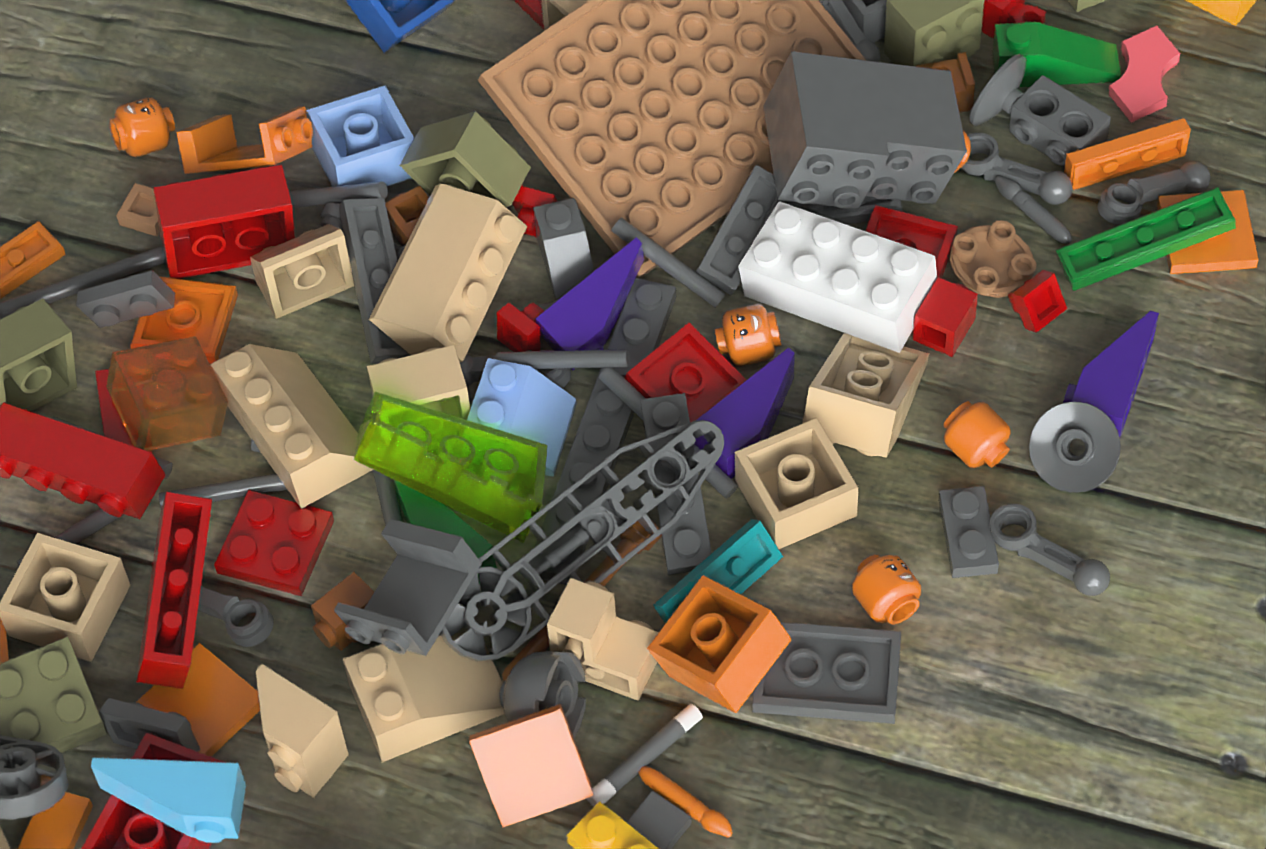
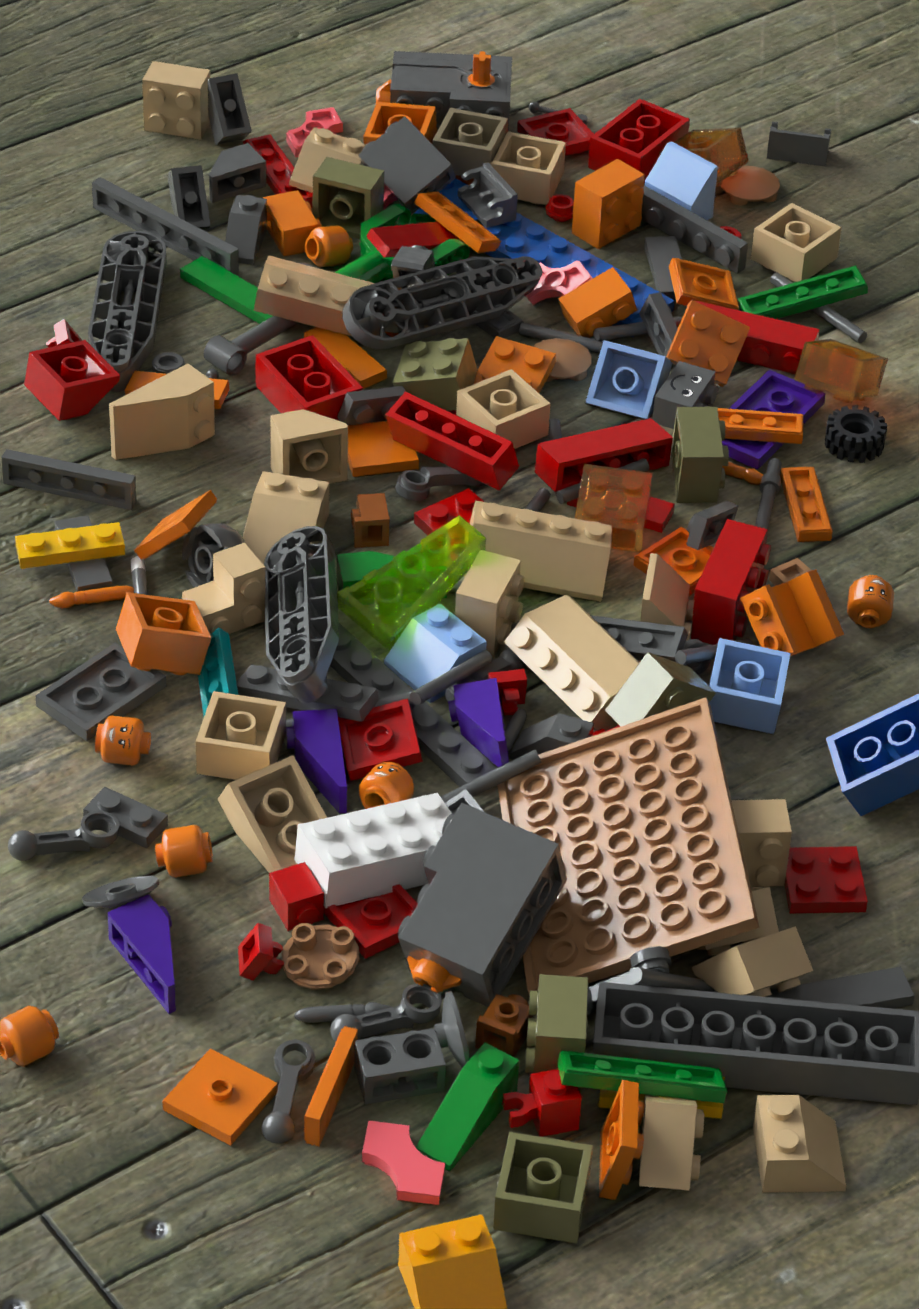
camera: 120 degrees right, 15 degrees down
medium azure slope [91,758,246,842] -> none
dark grey panel [334,519,482,656] -> none
green tile [1056,187,1236,291] -> none

